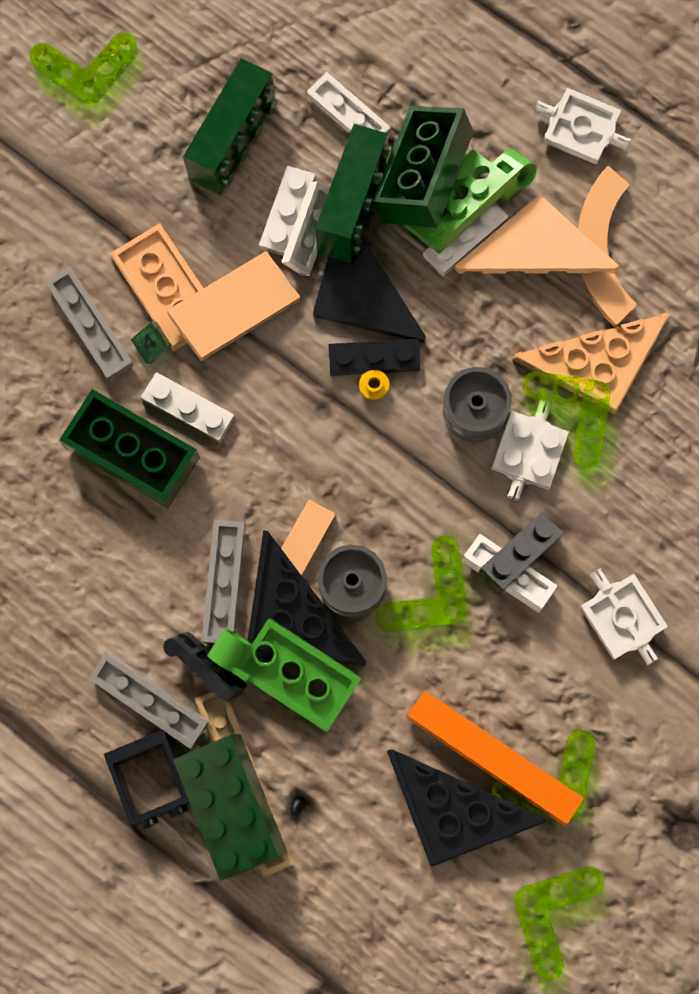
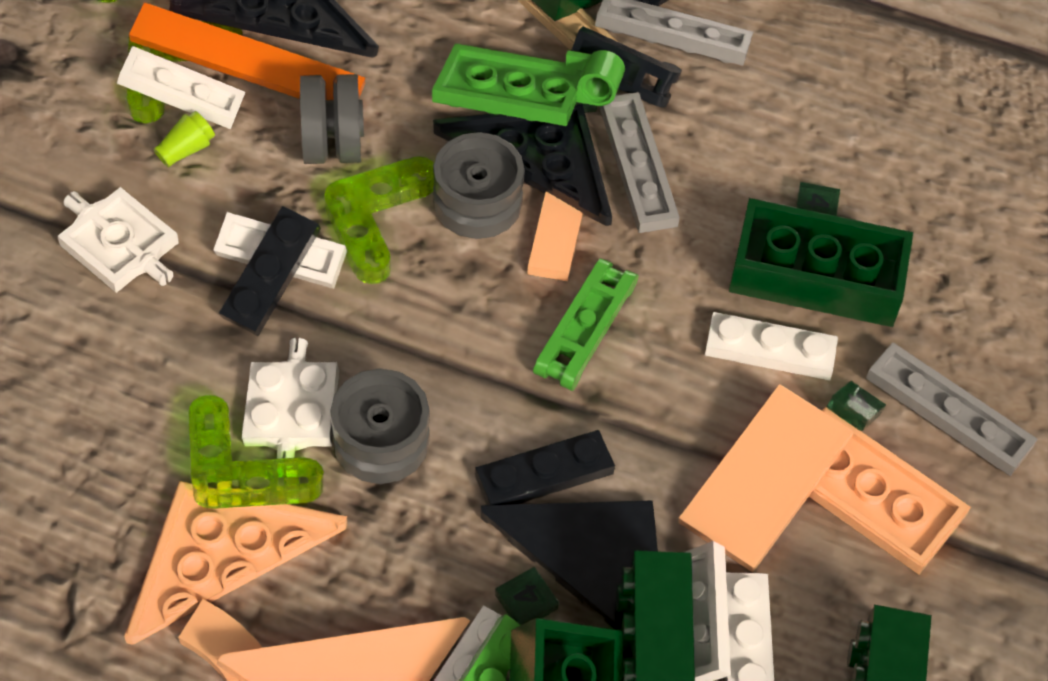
camera: 155 degrees right, 20 degrees down
yellow plate [359,370,389,400] -> none
none -> white plate [117,46,245,129]
none -> lime cone [153,111,215,168]
none -> dark grey wheel [300,74,364,164]
none -> clear green tile [495,567,559,625]
none -> bright green plate [533,258,639,391]
none -> clear green tile [796,182,840,216]

